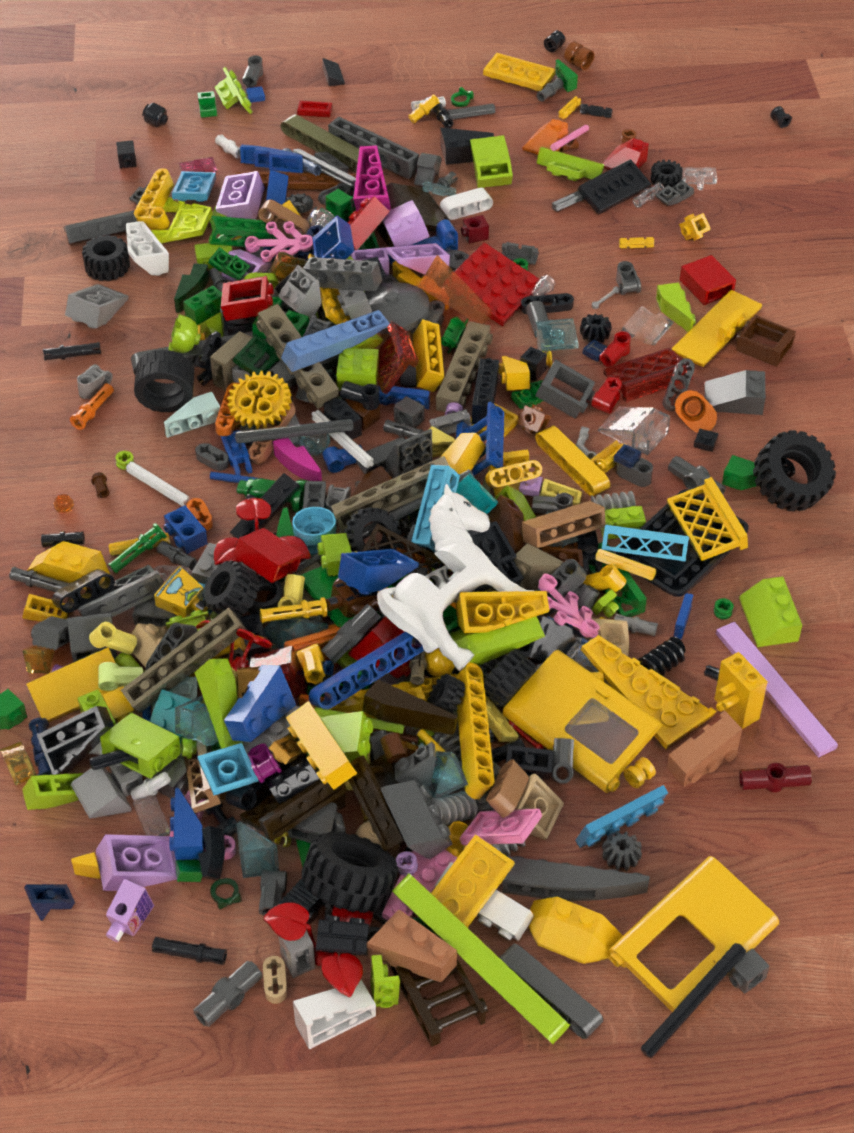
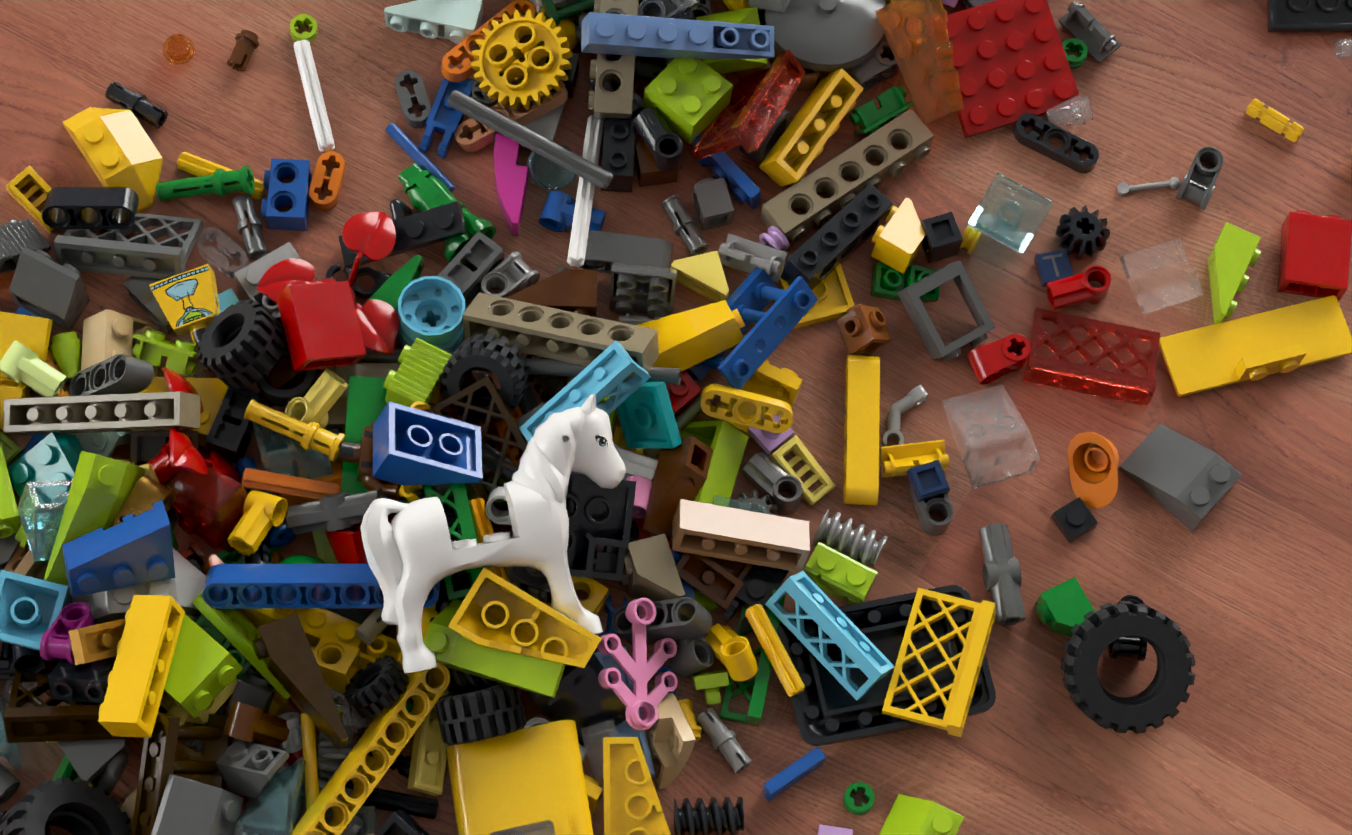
camera: 30 degrees right, 20 degrees up
dark grey pin [9,567,70,592] -> none
light yellow piece [89,622,137,655] -> none
red hinge [509,720,543,749] -> none
dark grey pin [526,301,553,340] -> none
dark grey beam [662,358,695,411] -> none
reddish brown window [735,315,796,367] -> none

